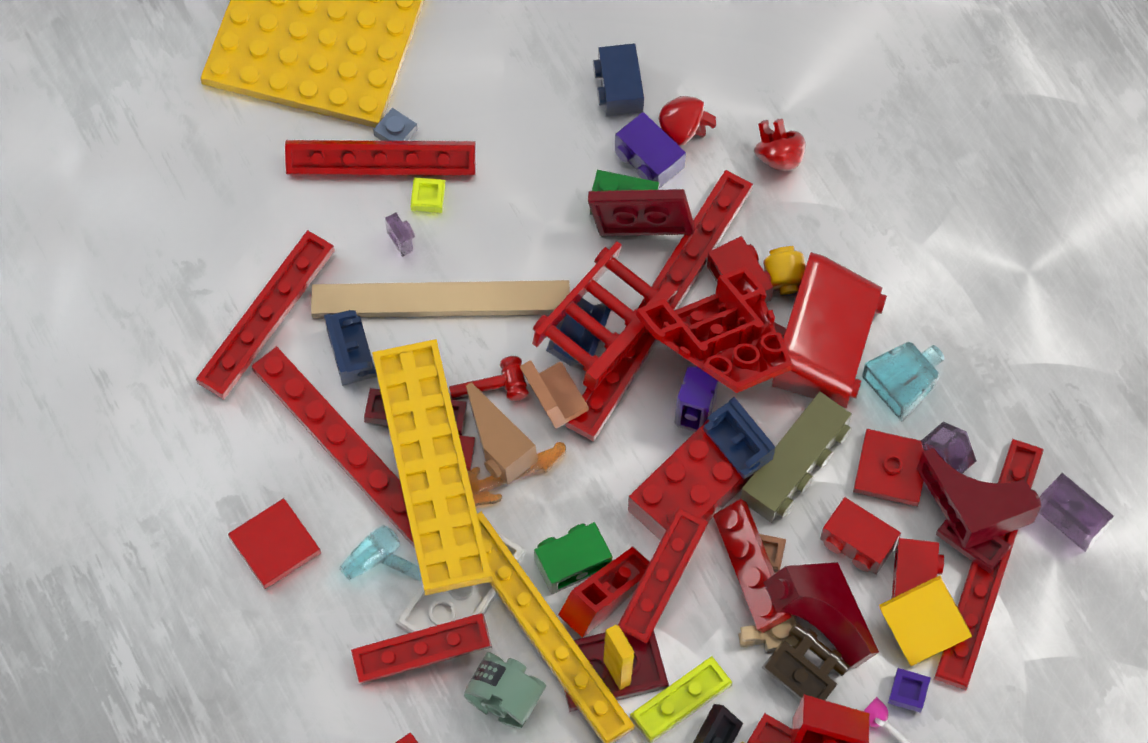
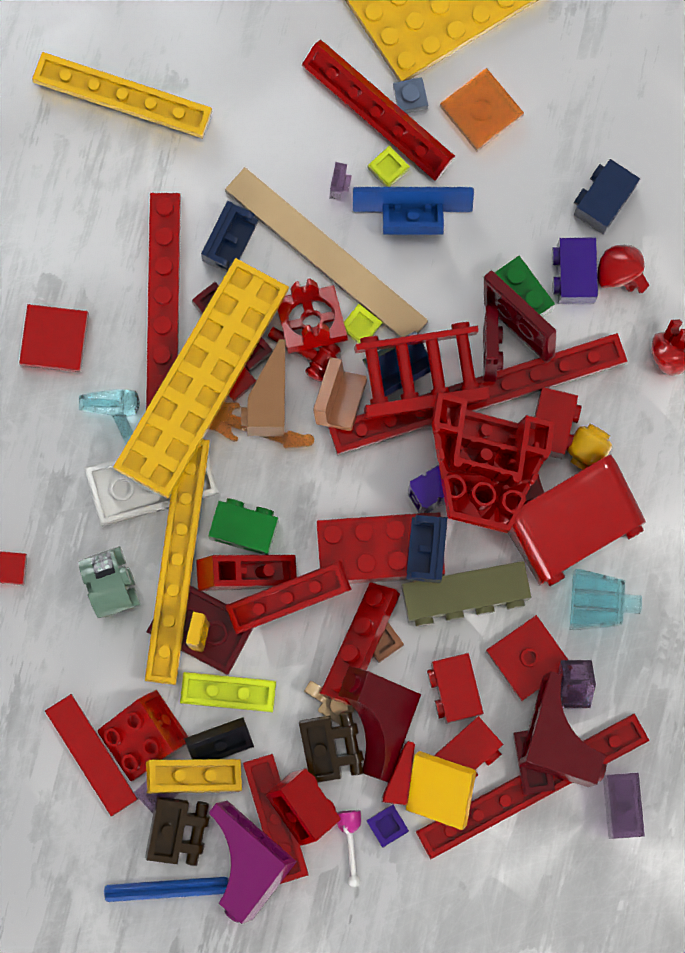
camera: 40 degrees right, 15 degrees up
red plate [196,230,335,400] -> none
red plate [351,613,492,684] -> none
none -> yellow plate [32,52,213,139]
none -> red piece [277,278,348,354]
none -> neon yellow tile [344,304,383,343]
none -> blue bracket [353,187,474,235]
none -> red slope [381,741,415,805]
none -> clear orange tile [440,68,524,151]
none -> dark red plate [483,306,503,382]

